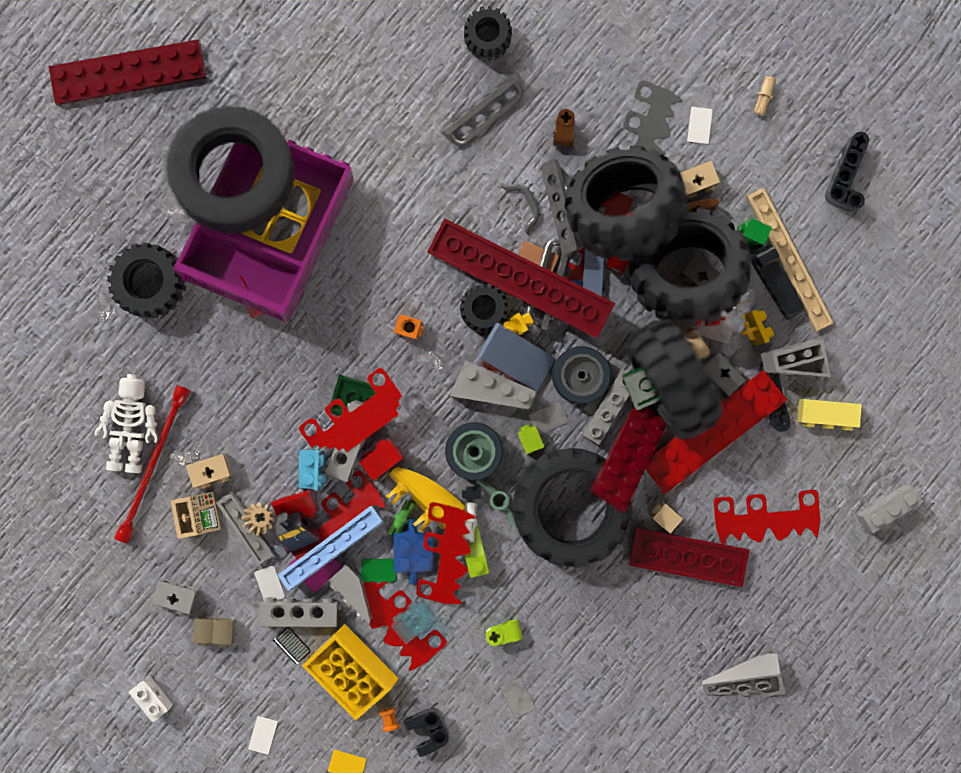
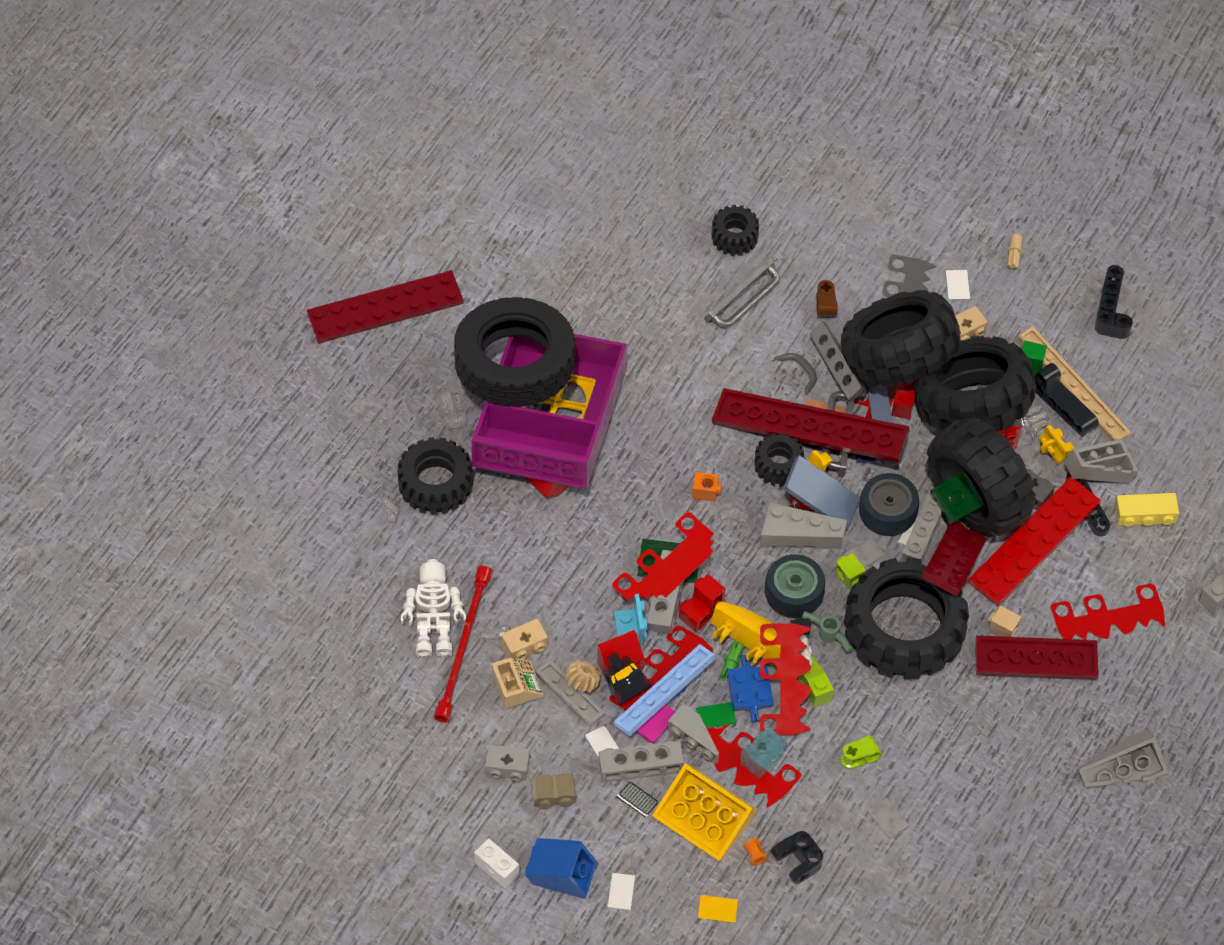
camera: 10 degrees left, 30 degrees down
none -> blue slope [525,838,597,899]

